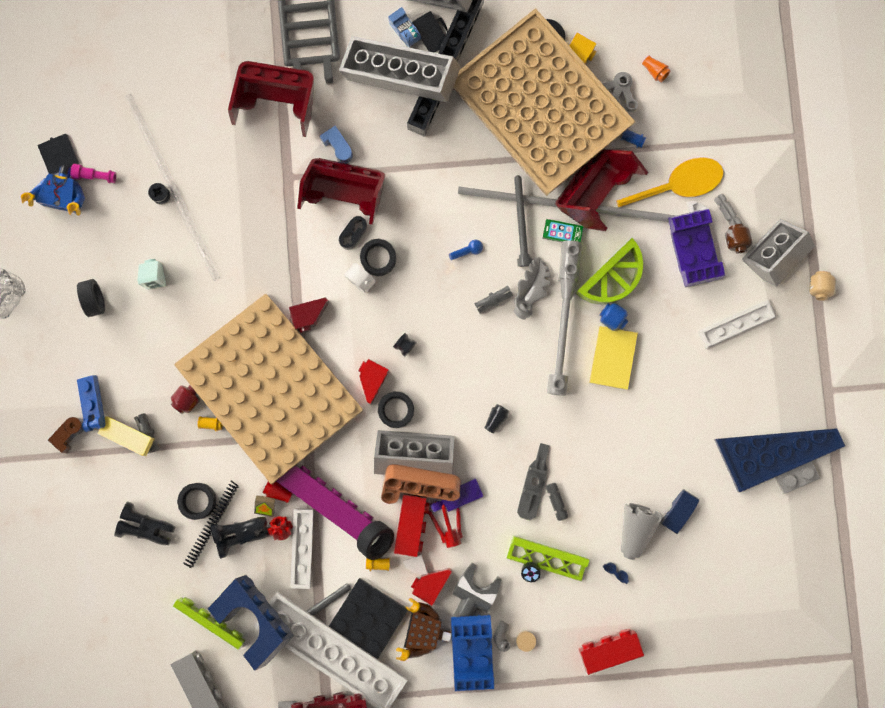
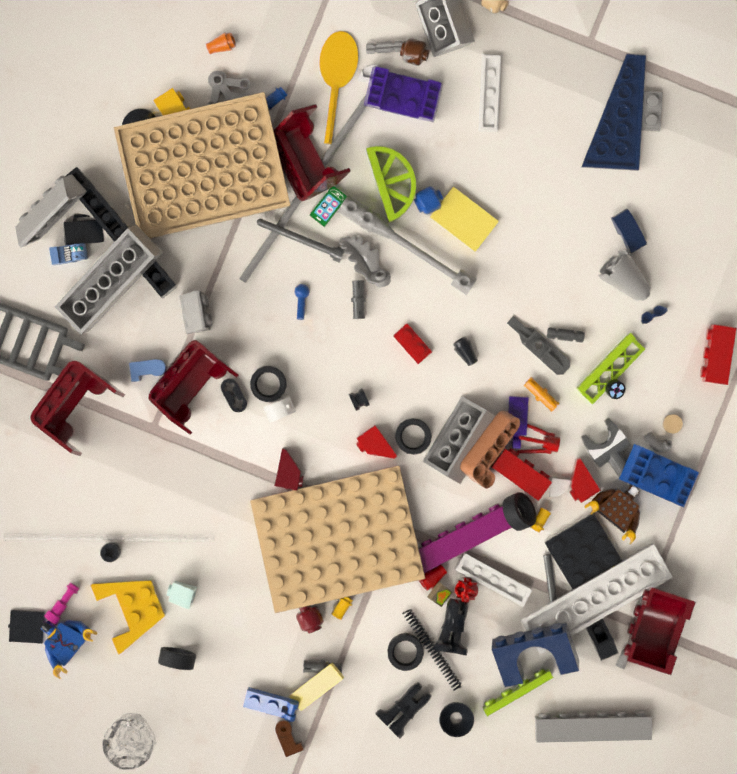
camera: 65 degrees left, 5 degrees up
none -> yellow wing [90,580,165,654]
none -> slope [179,290,213,334]
none -> red plate [393,324,432,364]
none -> black piece [439,702,474,737]
none -> light orange pin [523,377,559,412]
none -> black slope [586,618,618,661]

